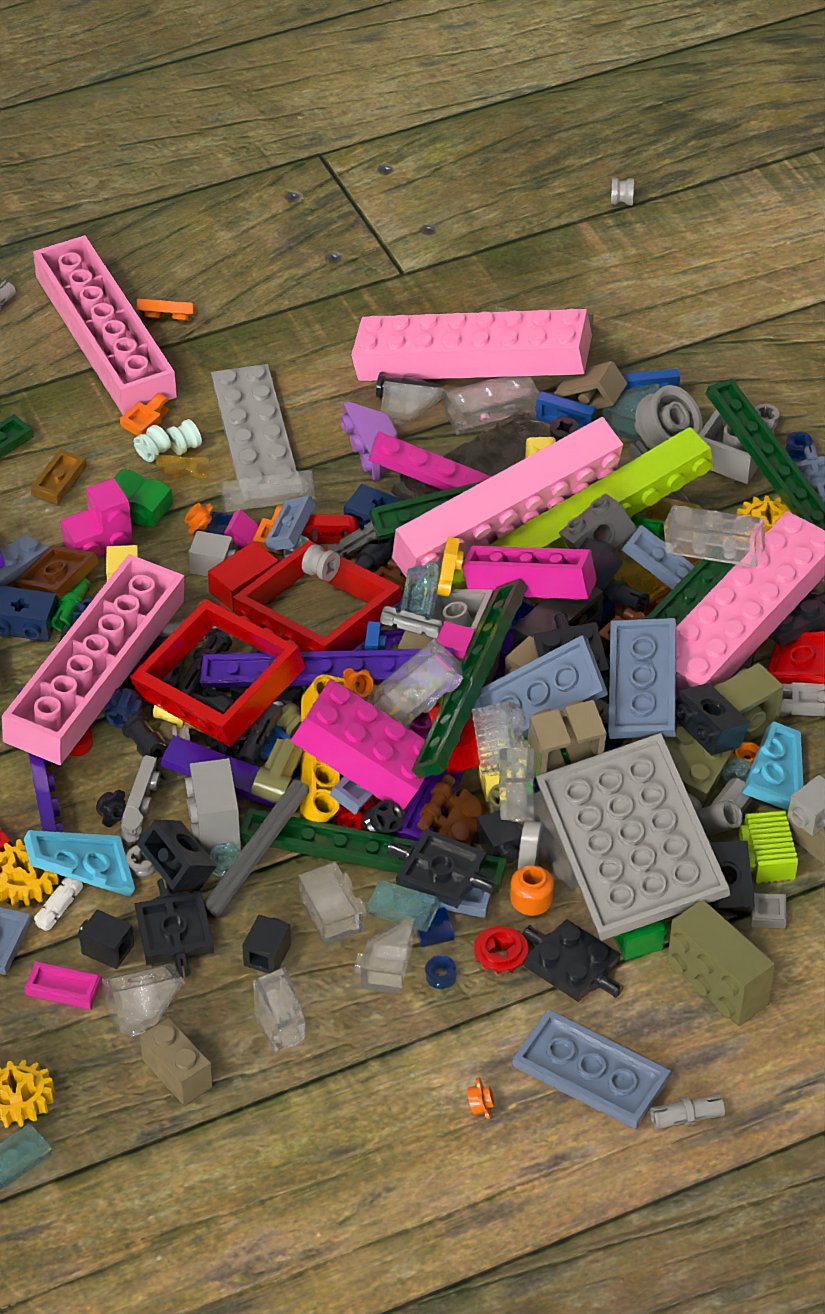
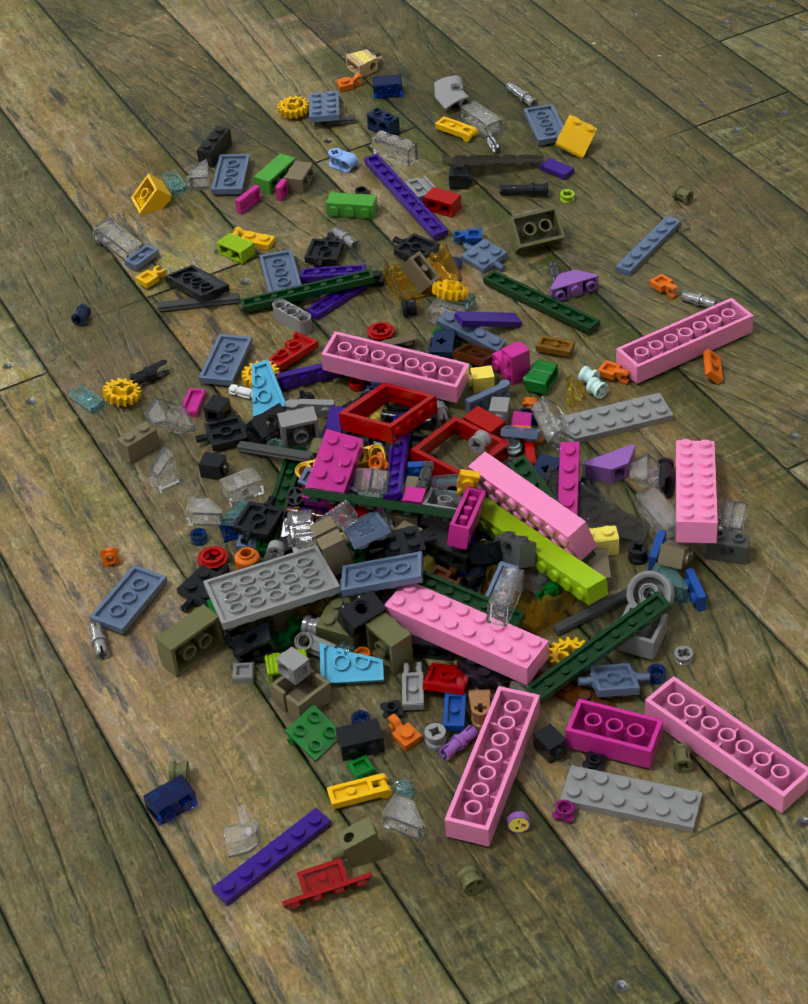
camera: 90 degrees right, 5 degrees down
none -> sand blue plate [465,380,510,413]

